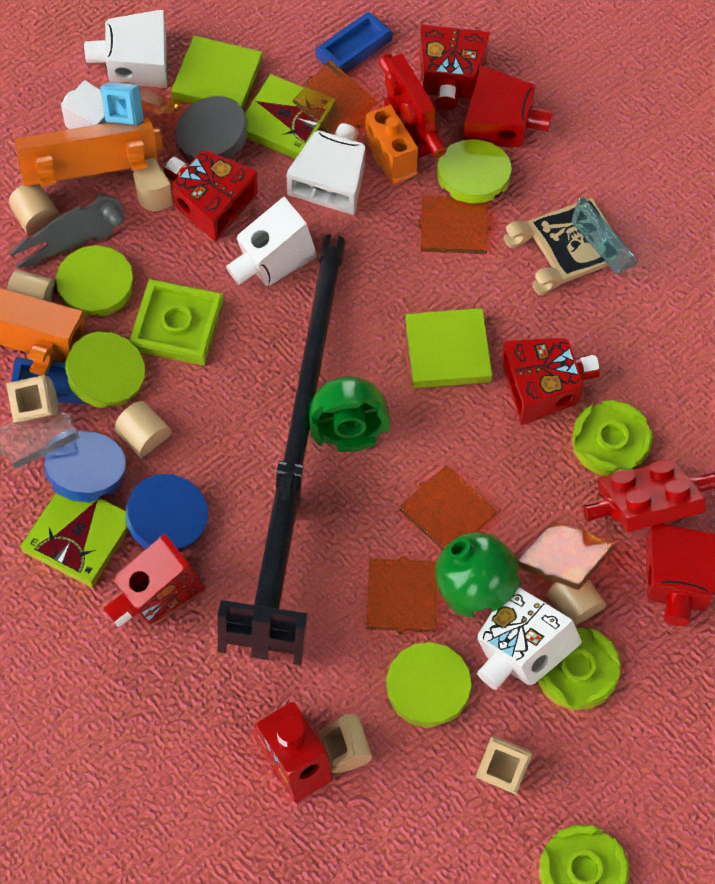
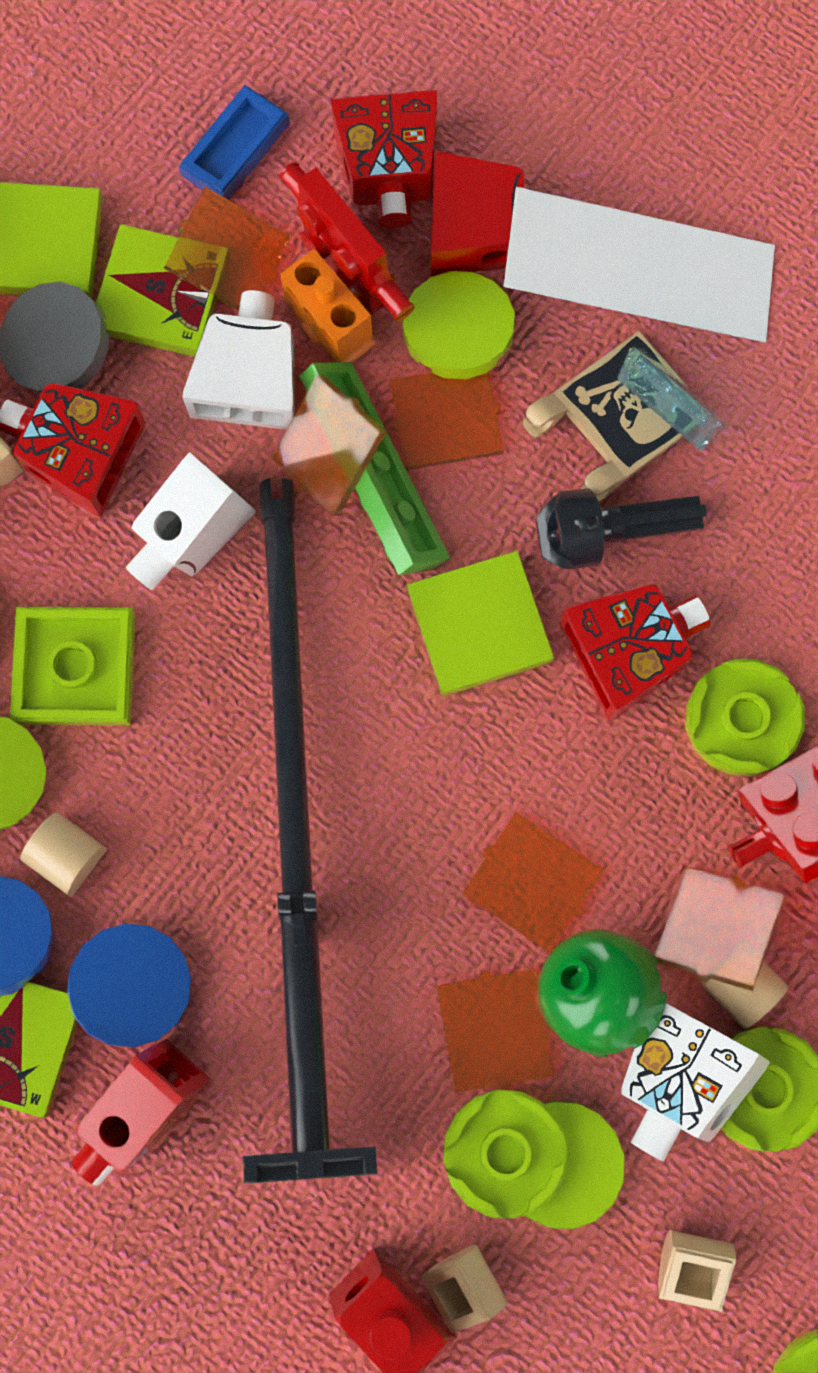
camera: 10 degrees left, 15 degrees up
green cylinder [309,376,390,452] -> none
none -> clear orange piece [272,375,386,515]
none -> bright green plate [299,362,450,575]
none -> lime tile [443,1089,568,1219]
none -> white sticker [504,187,775,343]
none -> black piece [536,488,707,569]

